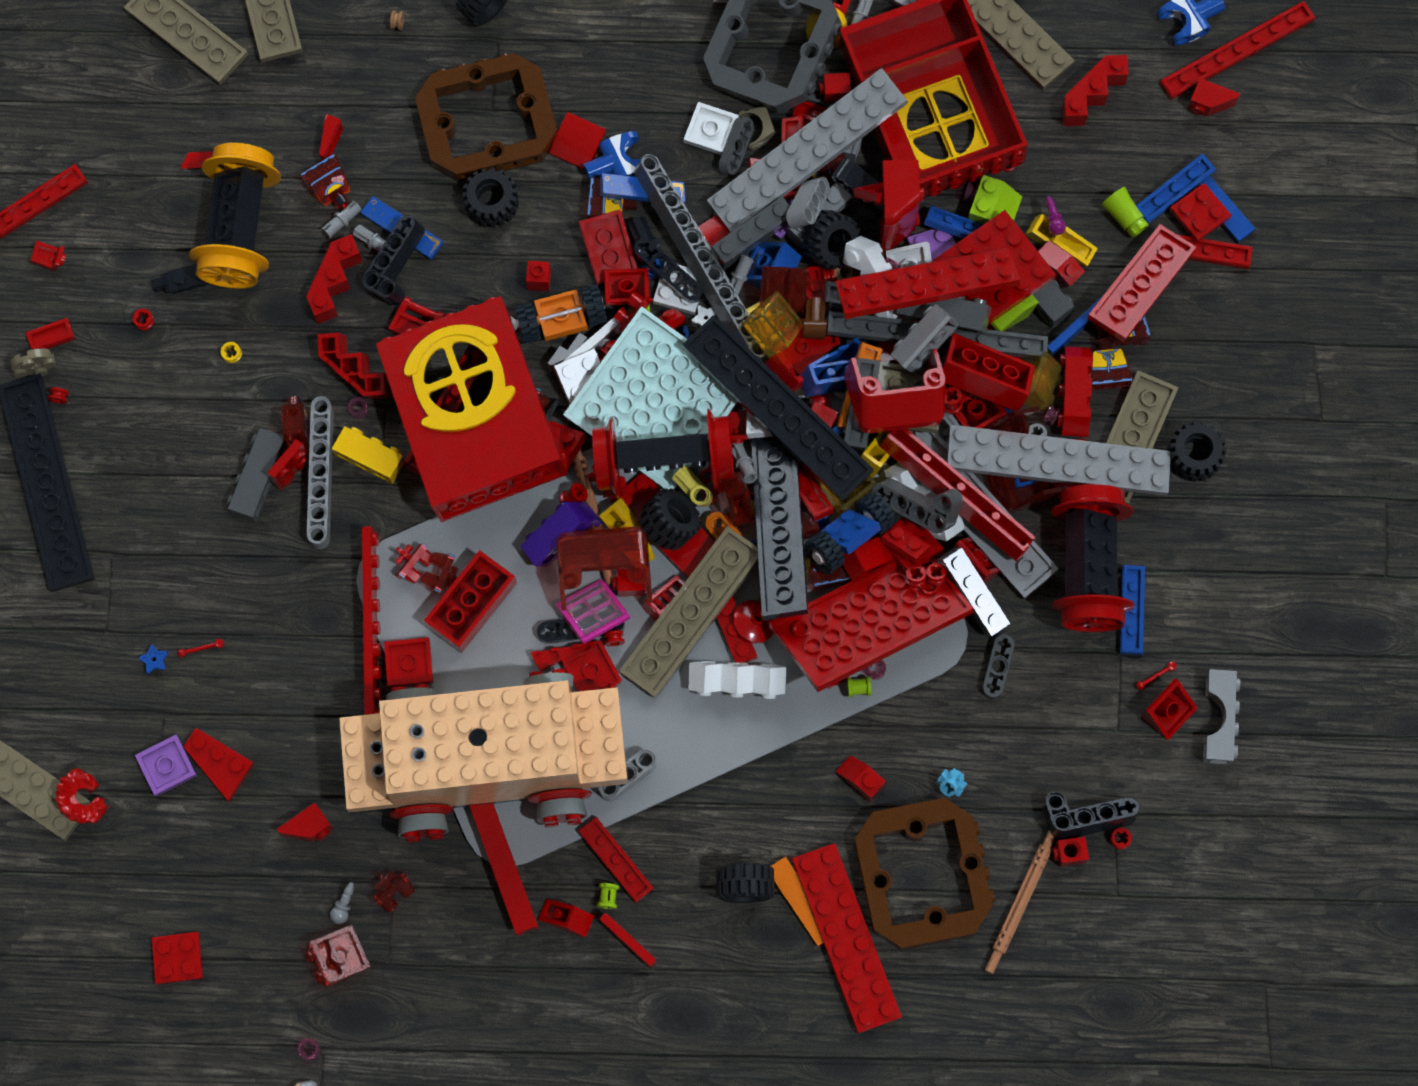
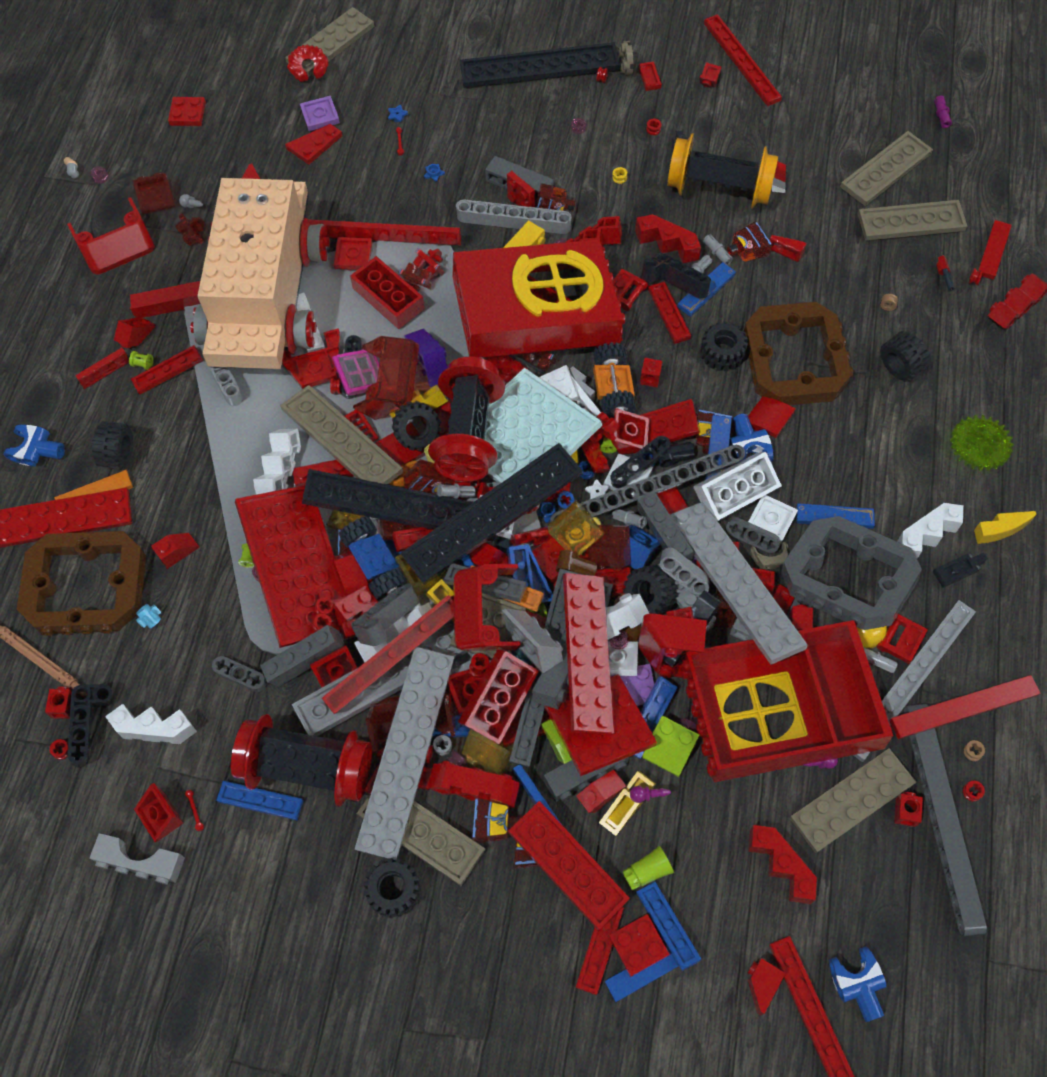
camera: 100 degrees right, 10 degrees down
none -> blue connector [3,425,65,466]
none -> red windscreen [67,198,155,275]
none -> white brick [105,704,197,744]
none -> blue plate [424,164,445,182]
none -> clear pink bush [571,118,586,134]
none -> red tile [648,281,691,344]
none -> white brick [693,452,781,520]
none -> blue tile [796,504,875,529]

